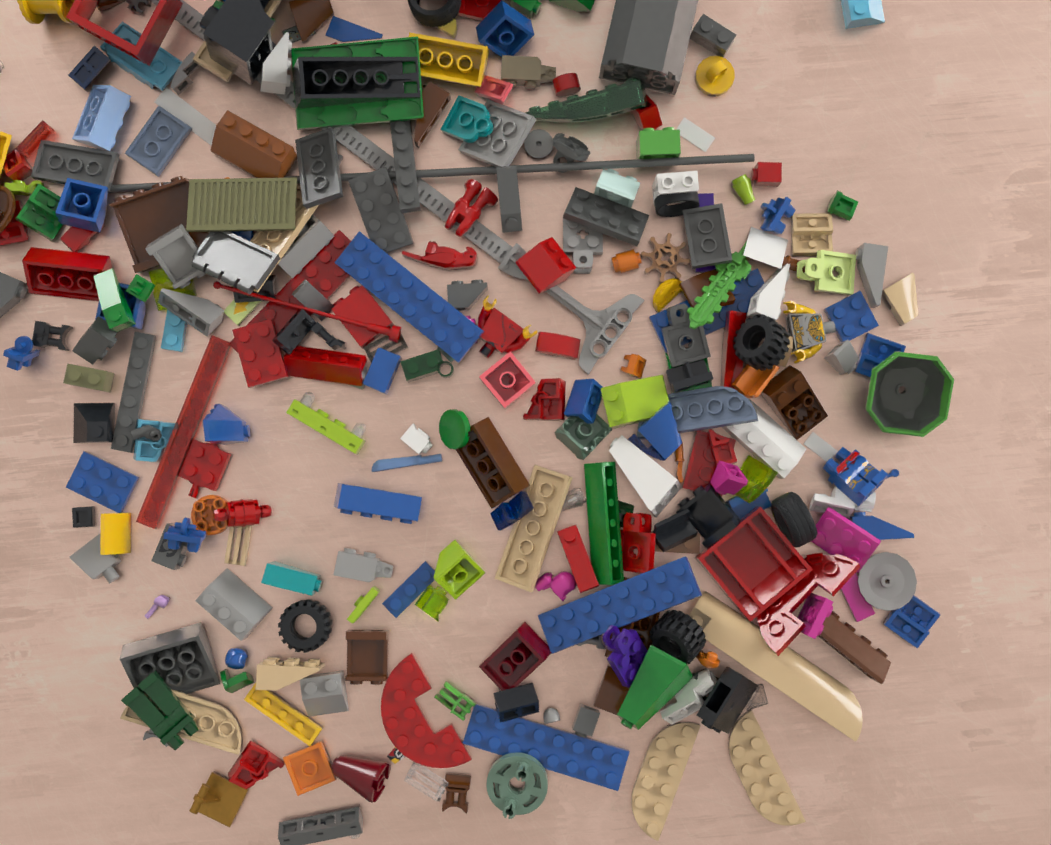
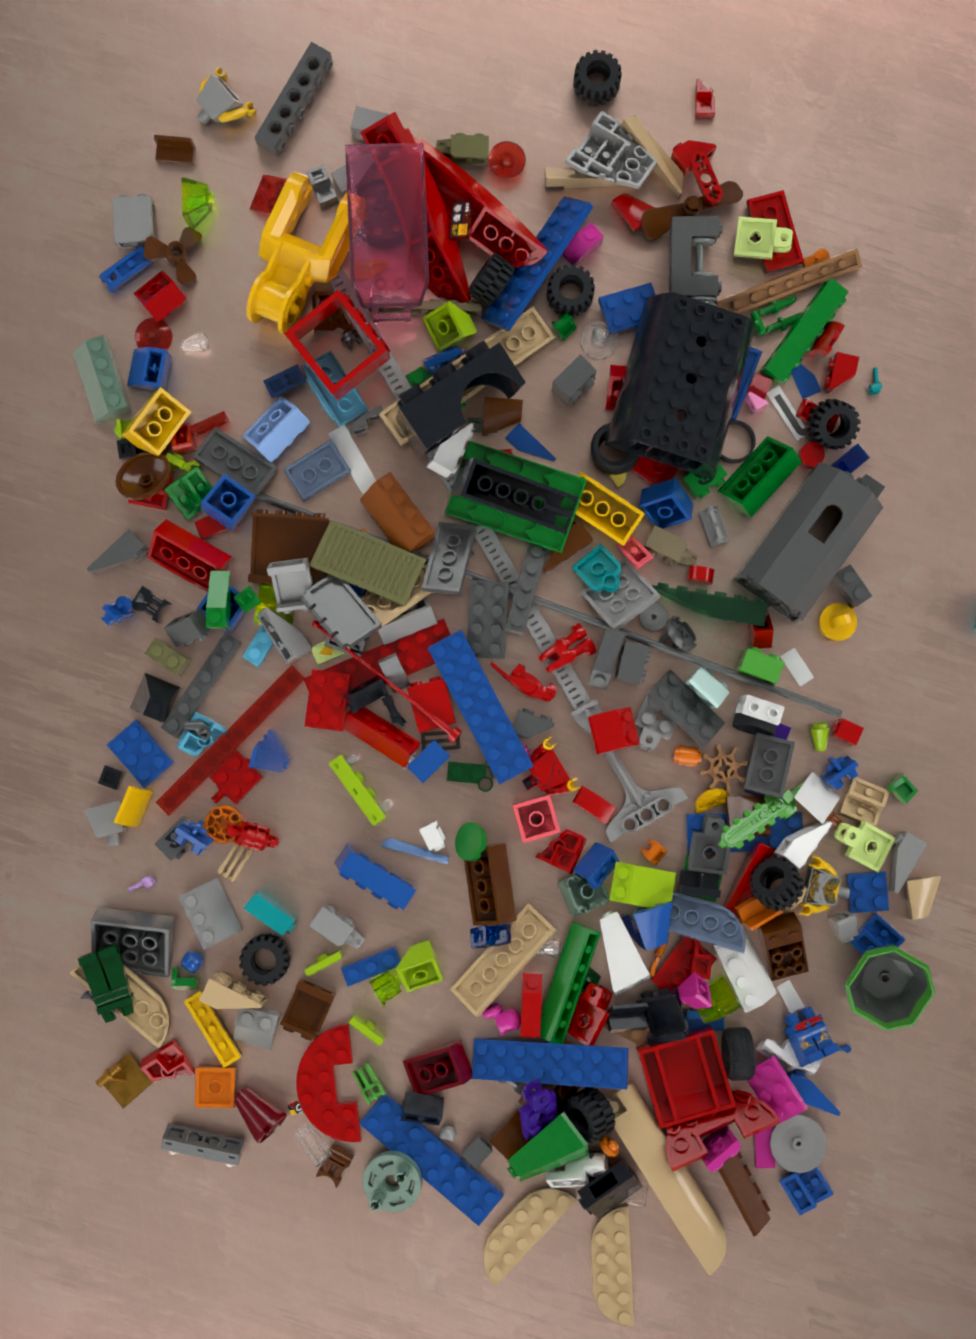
camera: 25 degrees right, 0 degrees up
none -> lime plate [349,1013,385,1046]
none -> dark grey brick [614,641,651,686]
none -> light grey hinge [699,506,729,547]

